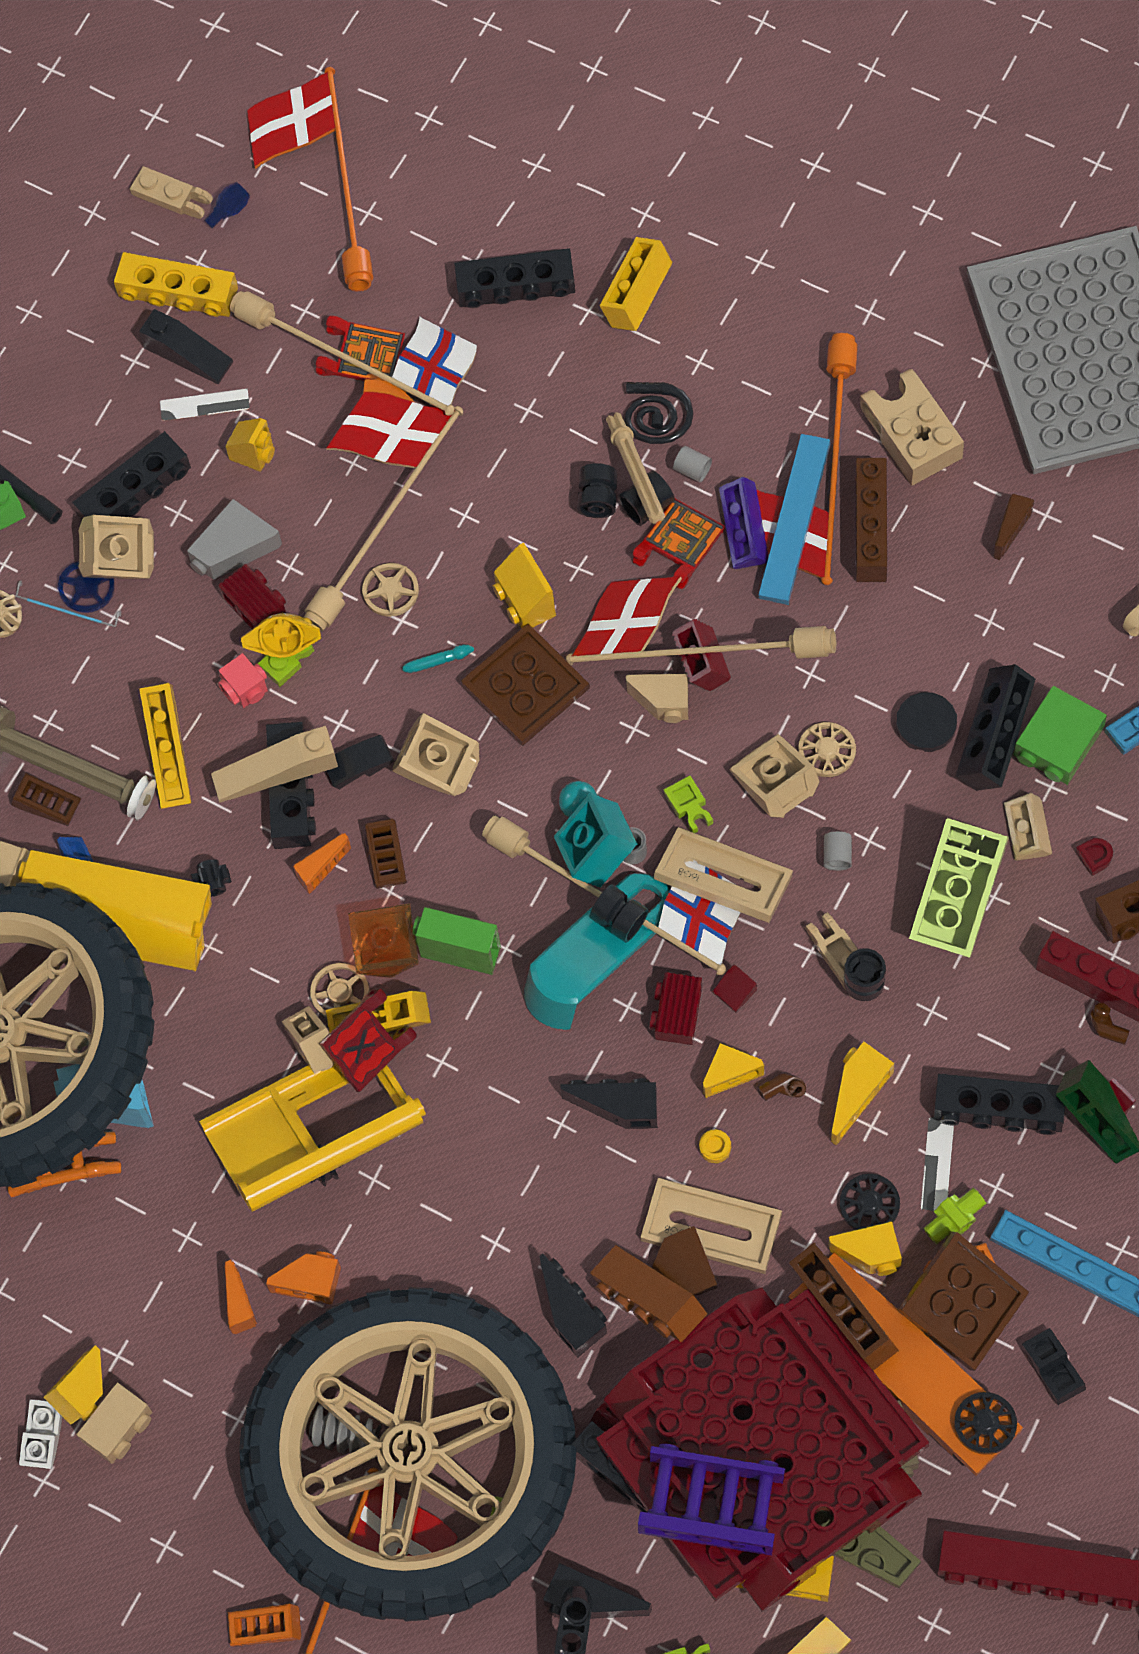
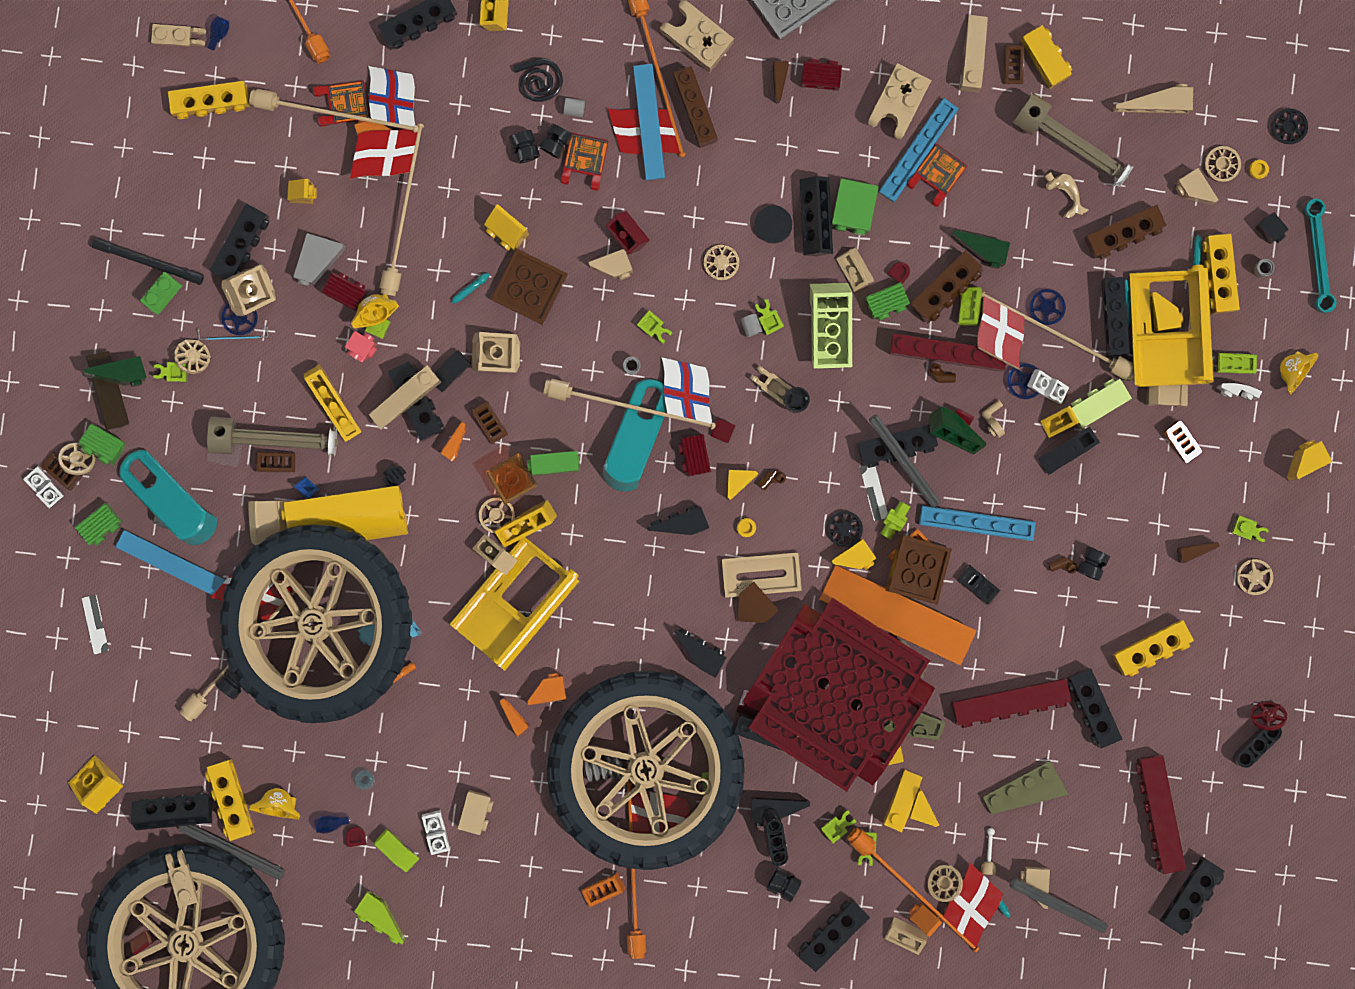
camera: 25 degrees left, 20 degrees up
yellow slope [43,1345,103,1425] -> none
black slope [139,309,233,384] -> none
white sticker [160,389,250,421] -> none
flag [319,989,417,1092] -> none
tan wheel [362,563,419,617] -> none
teal brick [554,781,637,888] -> none
flag [566,576,837,665] -> none
black wheel [589,884,649,943] -> none
dark orange brick [590,1245,707,1342] -> none
tan axle [606,412,665,524] -> none
dark purple fence [638,1444,785,1556] -> none
tan piece [654,827,793,923] -> none
dark purple slope [719,477,768,569] -> none
tan slope [729,734,820,818] -> none
reddish brown brick [789,1242,899,1371] -> none
yellow slope [831,1041,894,1145] -> none
black wheel [954,1392,1017,1455] -> none
none -> lime plate [755,299,784,336]
none -> dark red brick [801,59,842,91]
none -> bright green brick [865,282,910,321]
none -> dark grey axle [869,414,940,507]

